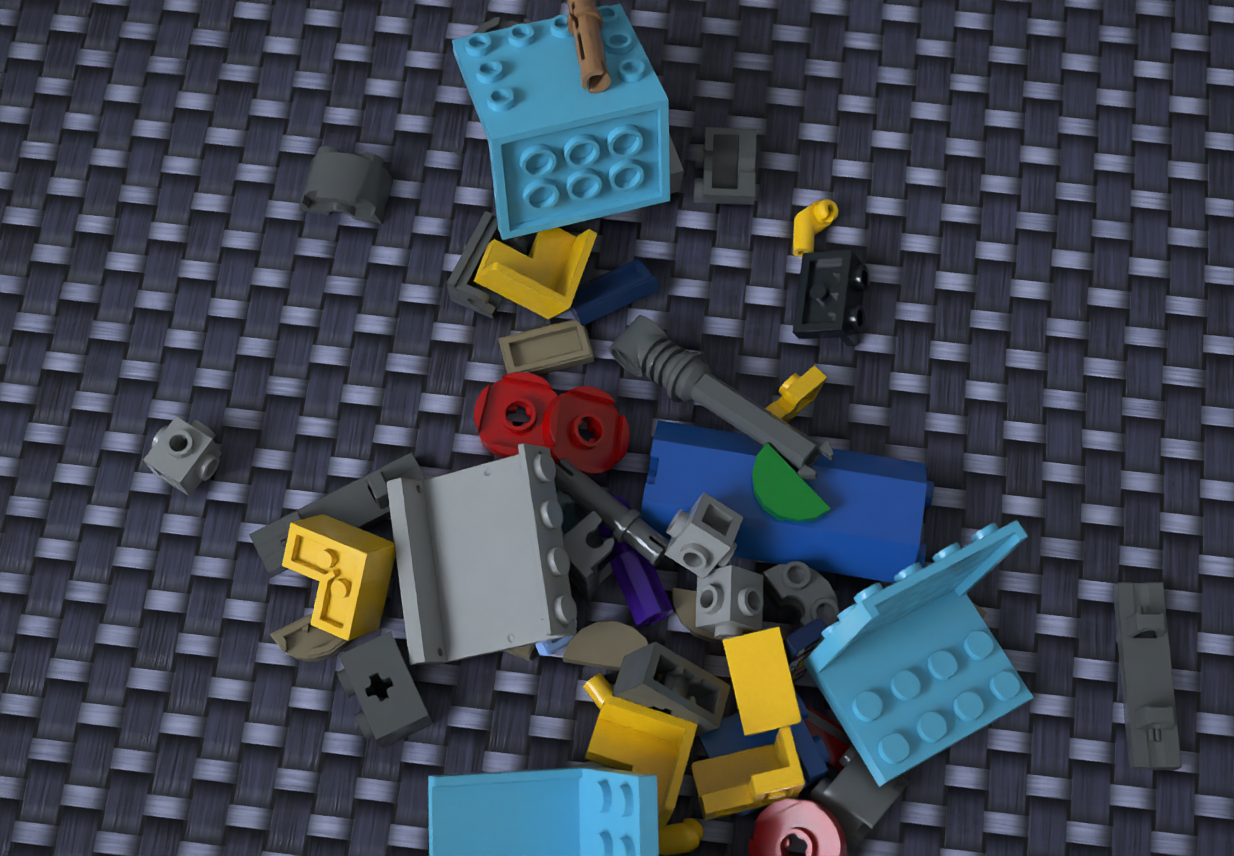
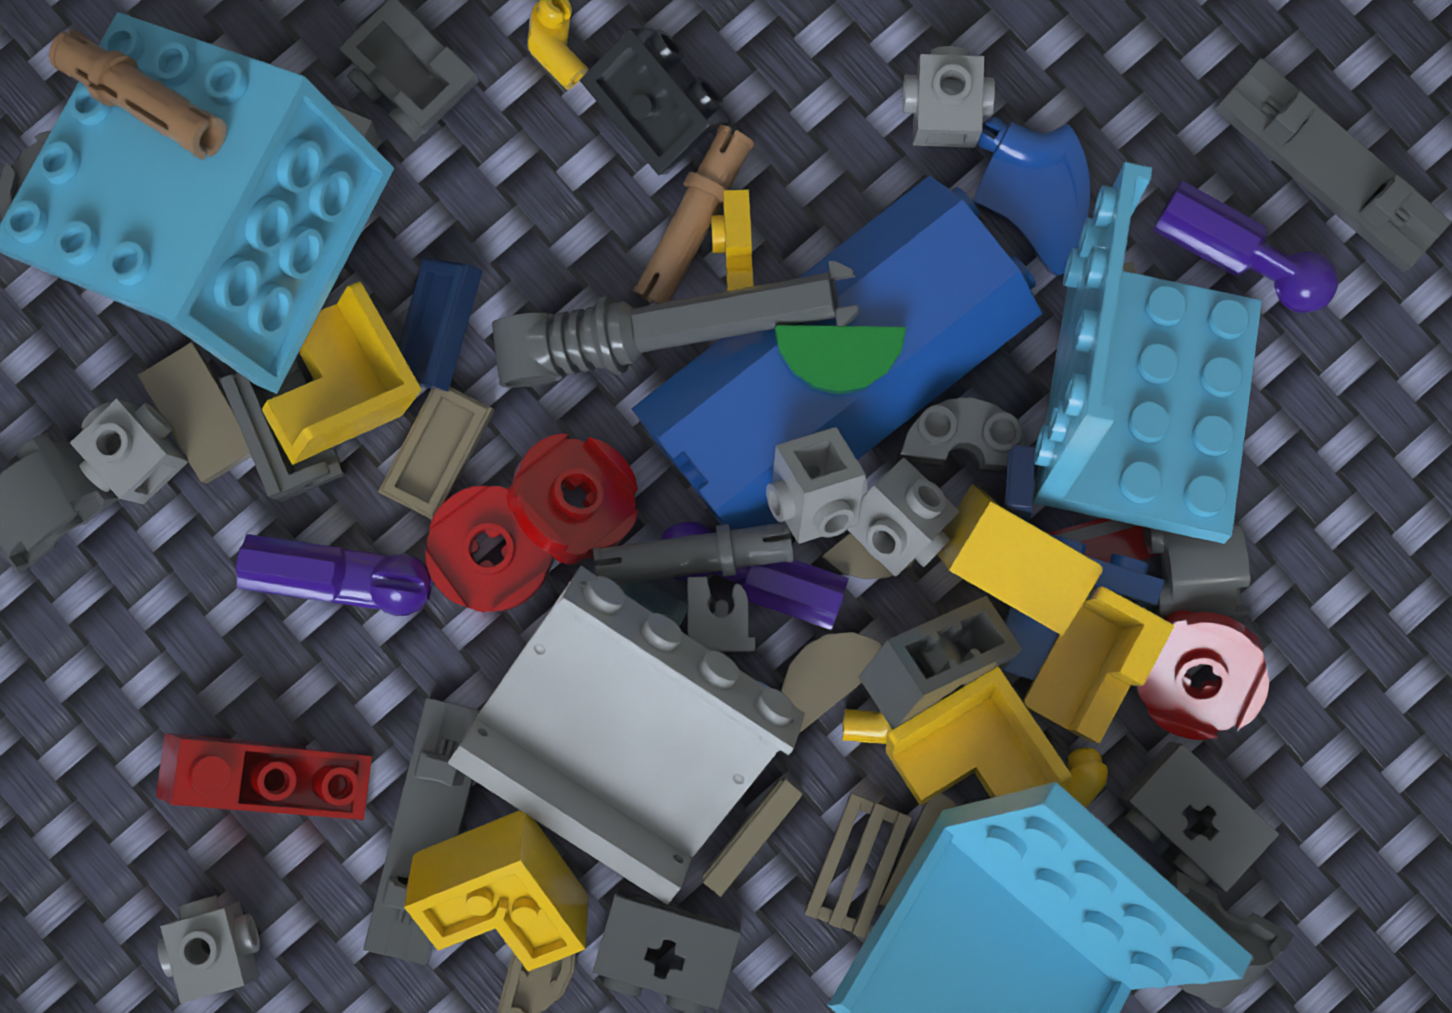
camera: 45 degrees left, 15 degrees up
none -> light grey brick [70,398,189,504]
none -> dark tan tile [138,342,252,484]
none -> red slope [156,733,372,820]
none -> dark purple piece [235,534,432,616]
none -> medium nougat pin [632,125,755,304]
none -> dark tan tile [703,777,803,897]
none -> dark tan tile [804,792,912,939]
none -> light grey brick [902,46,995,148]
none -> blue arm [973,117,1090,276]
none -> dark purple piece [1152,180,1338,313]

